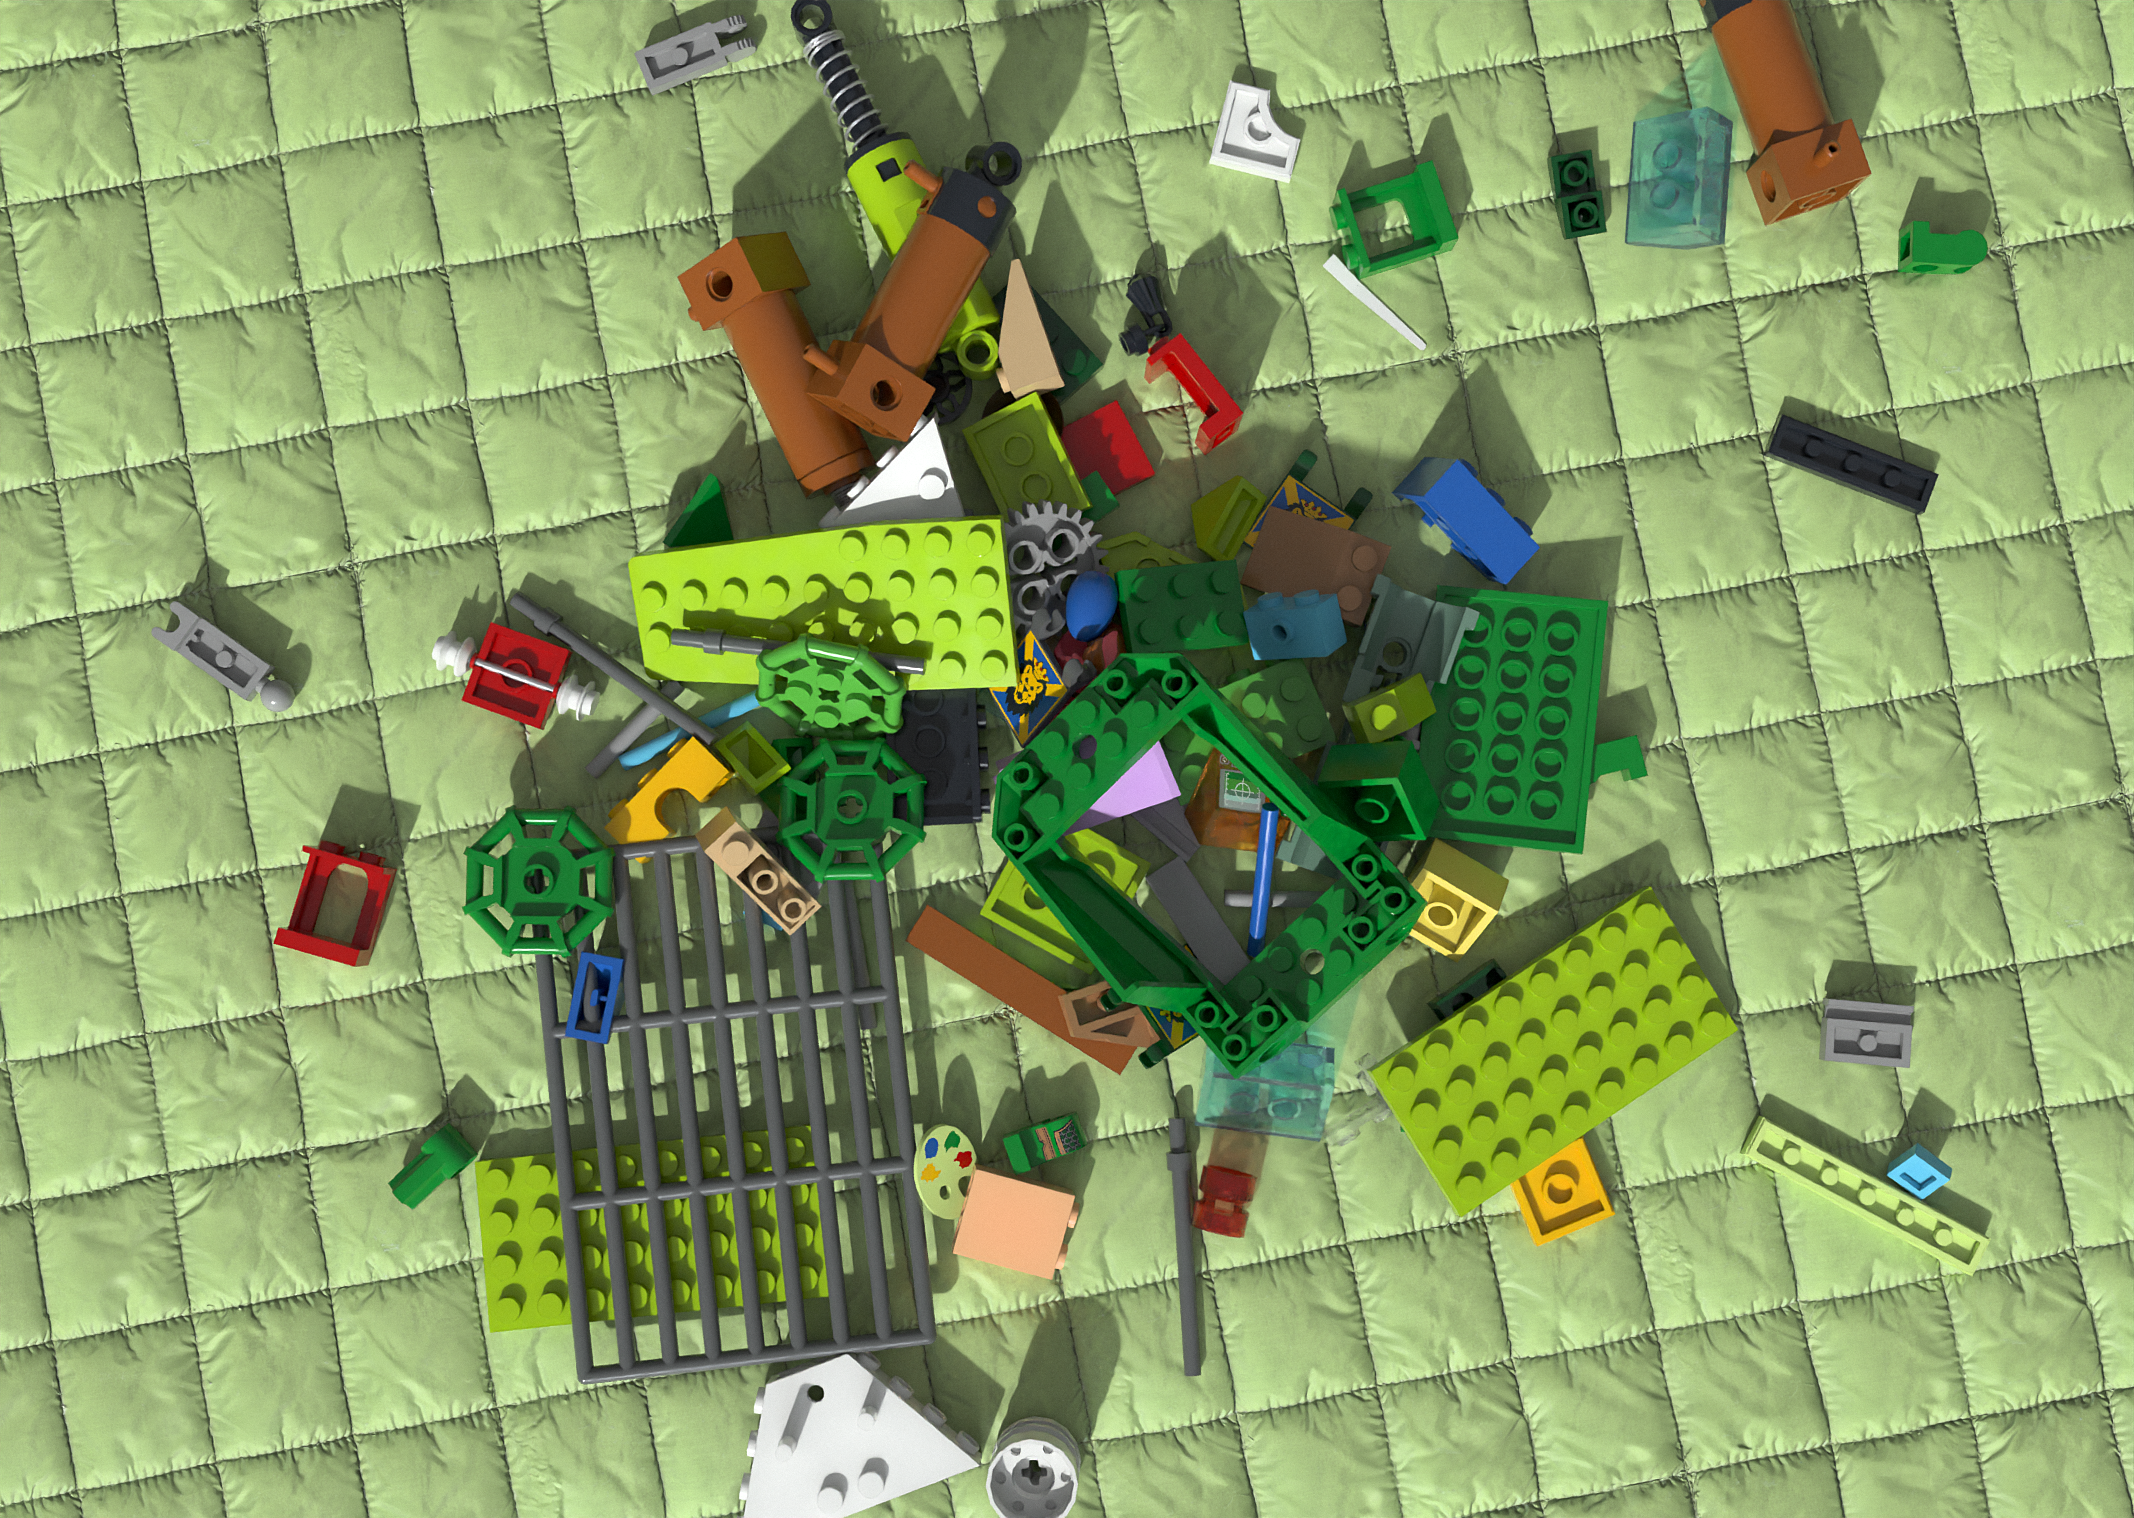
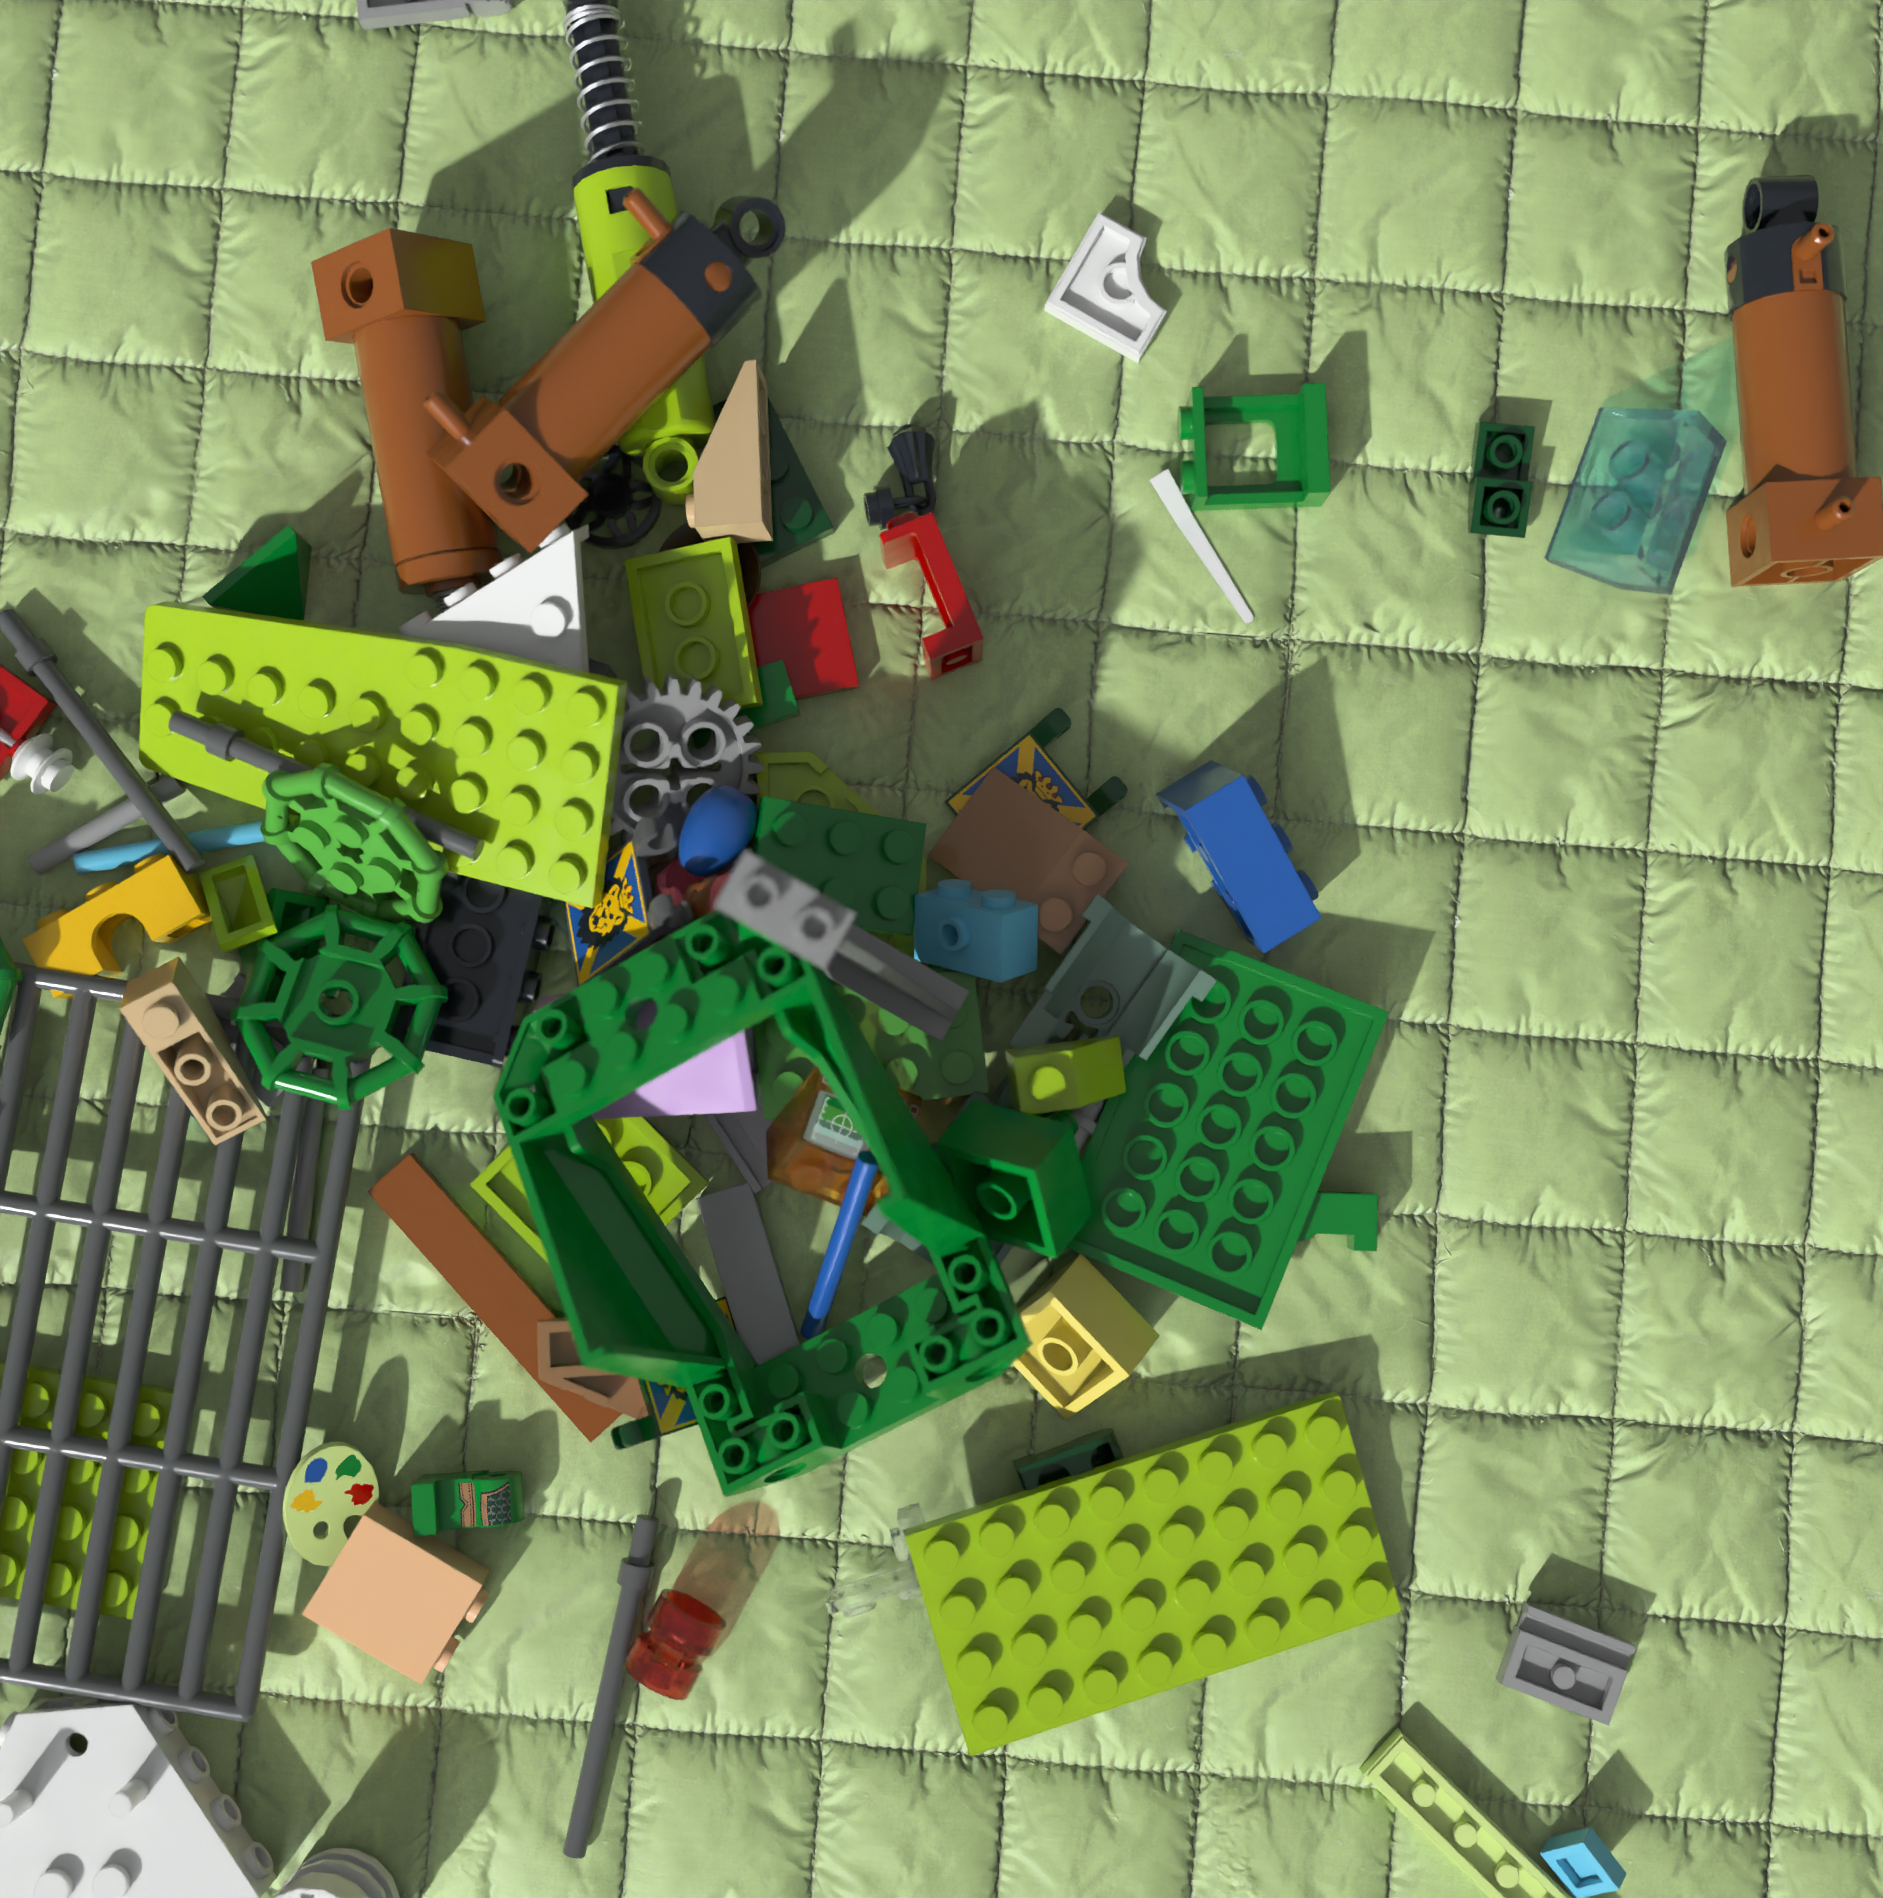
camera: 15 degrees right, 0 degrees up
lime slope [1191,475,1267,561] -> none
clear light blue slope [1194,1043,1335,1142] -> none
light grey bar [1224,889,1326,908] -> none
yellow tile [1510,1135,1615,1246] -> none
black tile [1763,414,1939,515] -> none
none -> light grey piece [713,850,970,1041]

